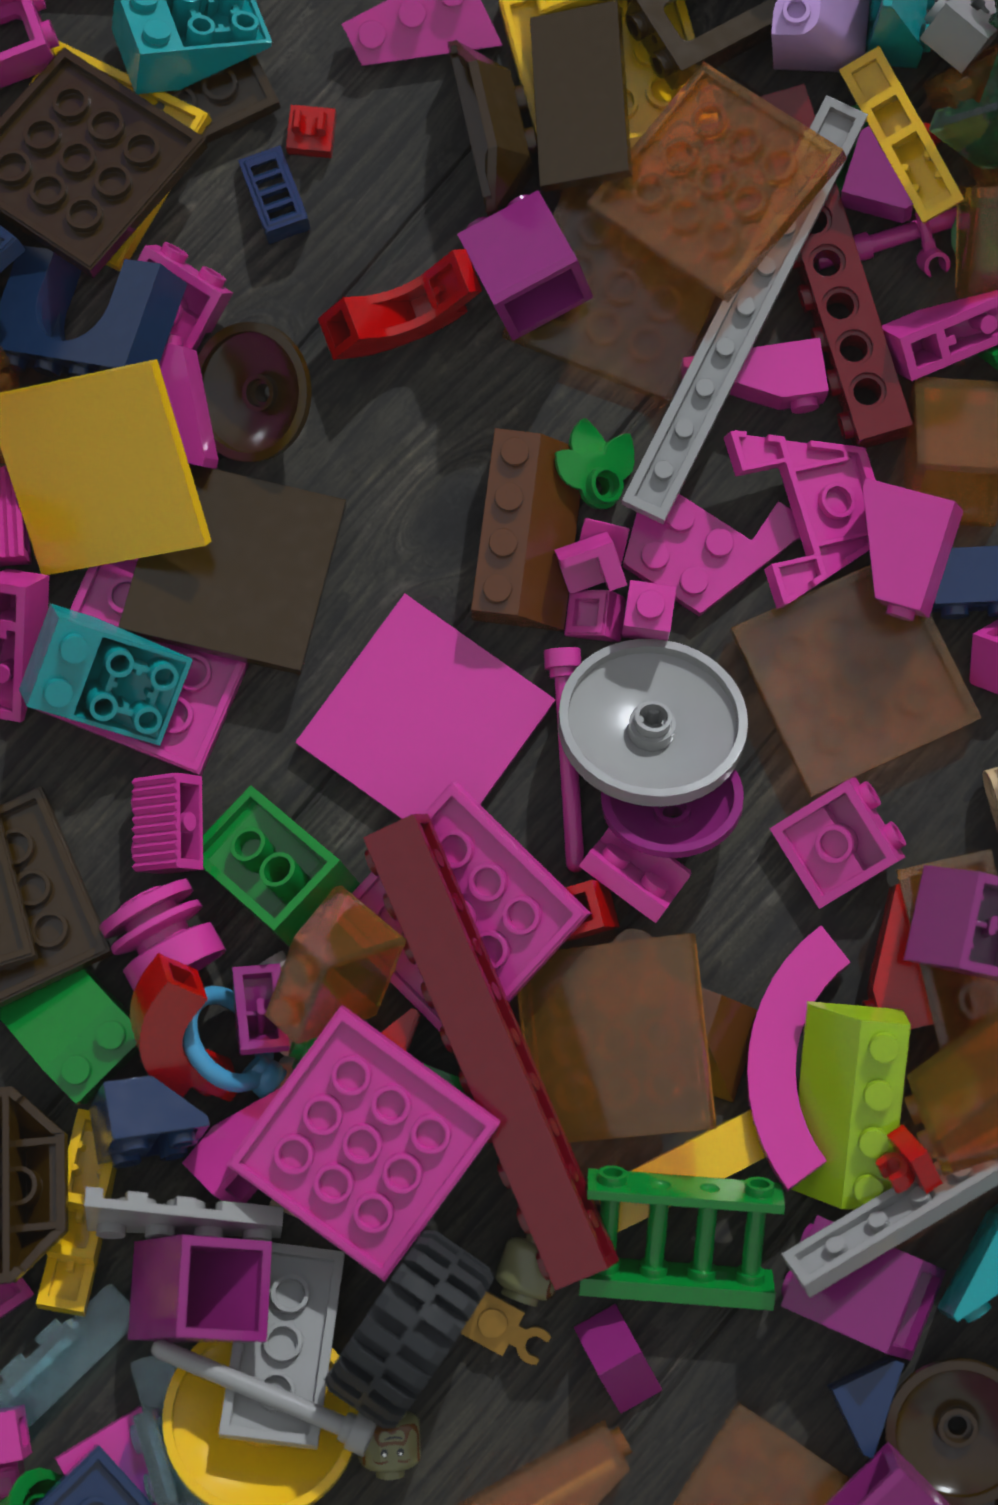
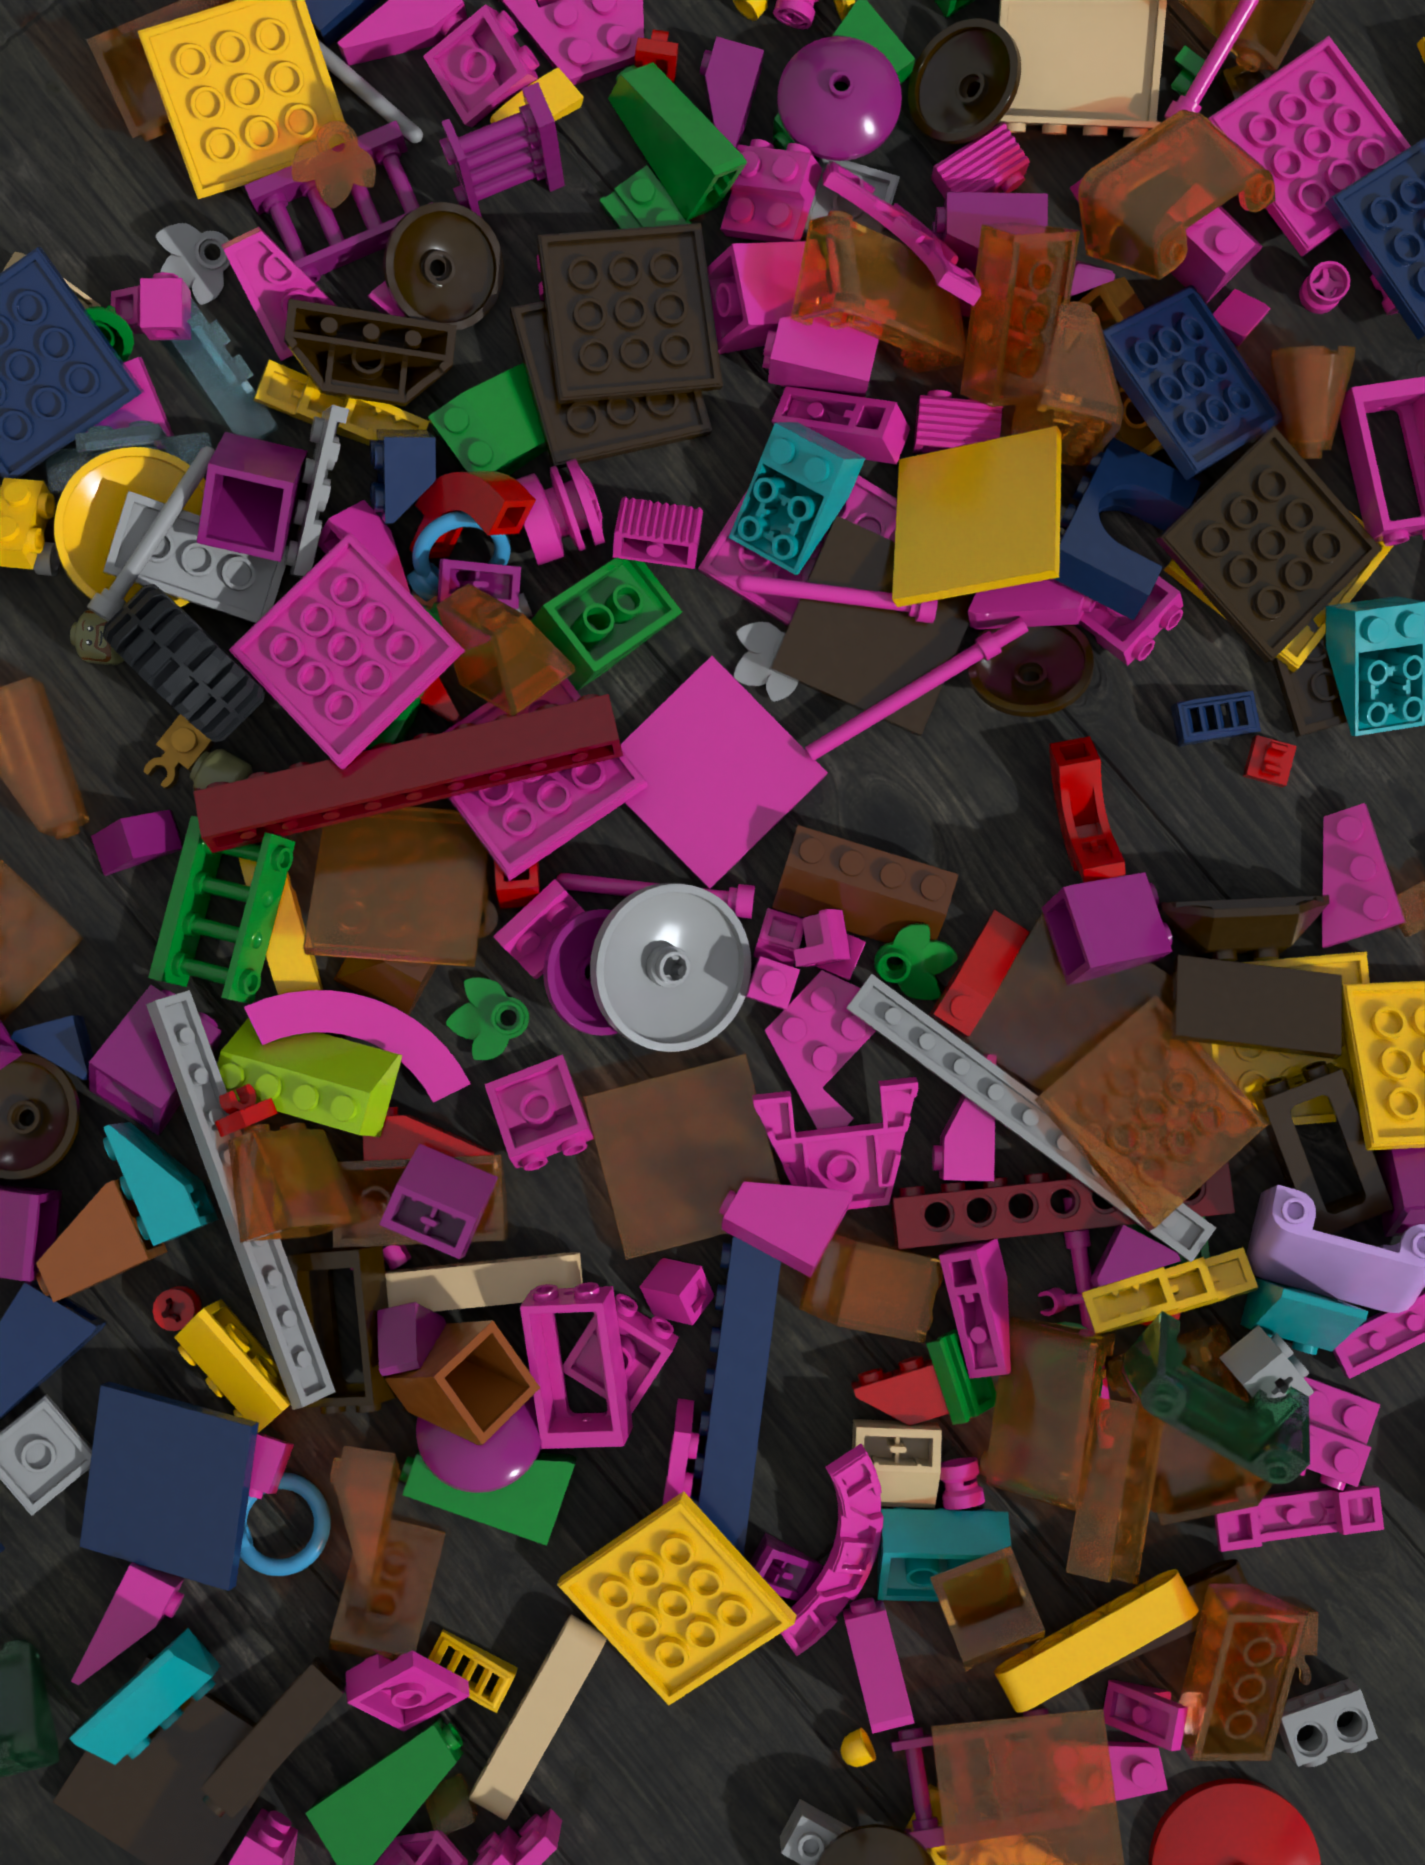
camera: 90 degrees right, 5 degrees up
none -> green plate [446,977,530,1060]
none -> light grey plate [734,622,798,702]
none -> dark pink piece [736,574,938,624]
none -> dark pink bar [805,617,1028,761]
none -> red slope [928,910,1030,1037]

